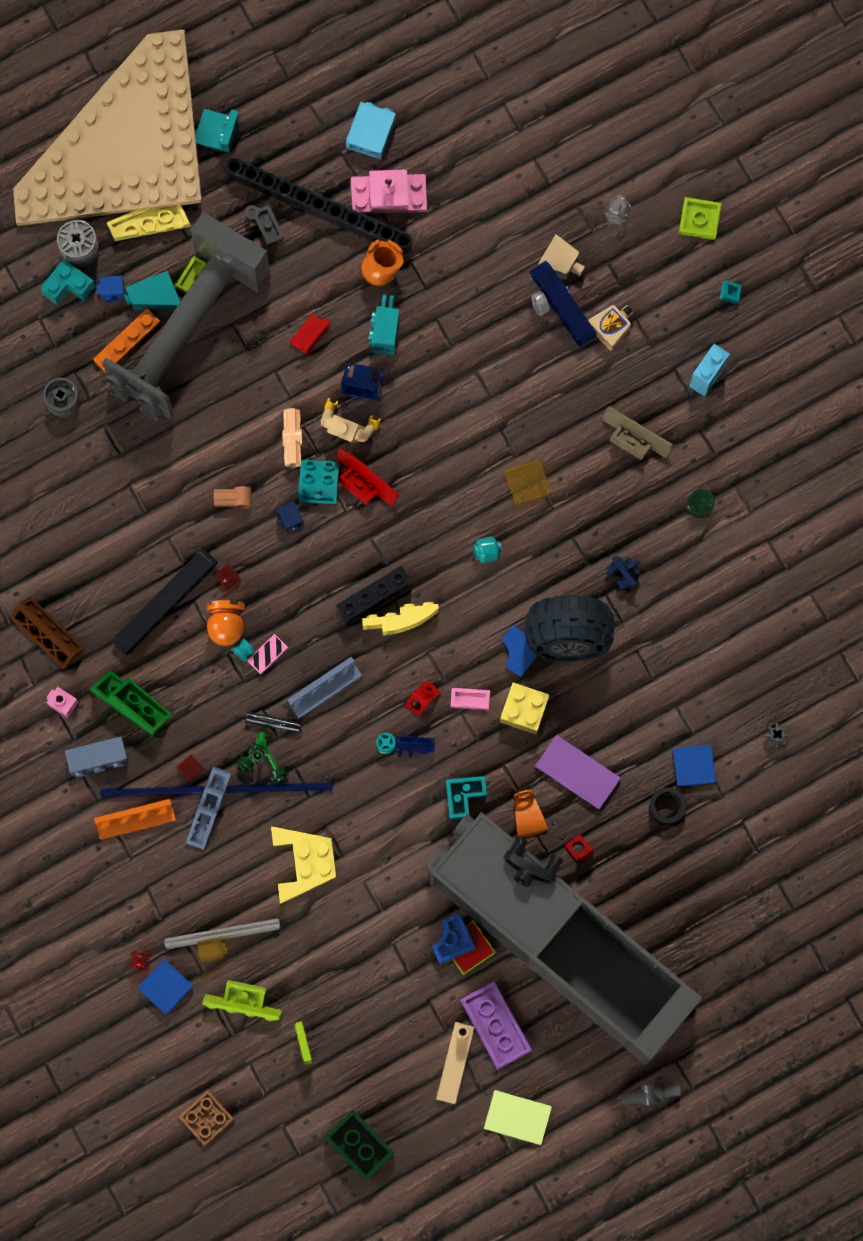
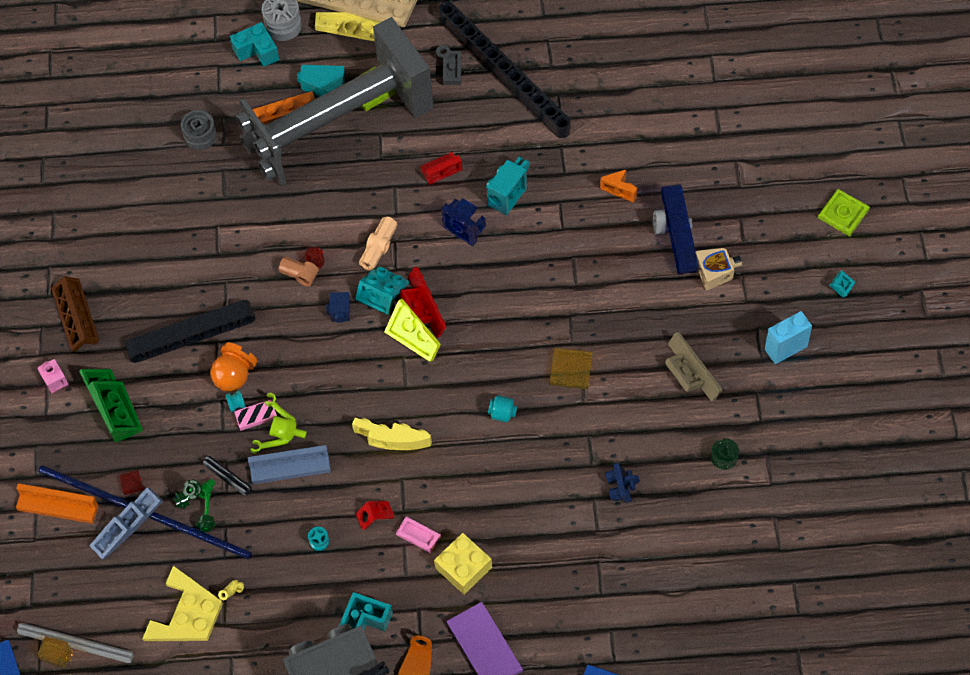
camera: 30 degrees right, 15 degrees down
sand blue brick [65,736,128,778] -> none
blue brick [97,276,125,303] -> none
clear red tile [213,564,240,591] -> none
tan torso [321,398,381,445] -> none
black brick [336,565,412,625] -> none
medium azure brick [346,102,396,160] -> none
bright pink brick [351,170,427,214] -> none
orange tile [361,240,404,286] -> none
clear blue plate [396,736,435,758] -> none
blue tile [501,625,537,678] -> none
black wheel [525,595,614,662] -> none
tan torso [538,234,585,279] -> none
clear head [604,195,631,224] -> none
none -> light yellow arm [218,580,244,600]
none -> lime piece [250,393,307,454]
none -> clear red wheel [305,247,325,269]
none -> neon yellow wing [384,299,441,362]
none -> orange slope [600,170,637,203]

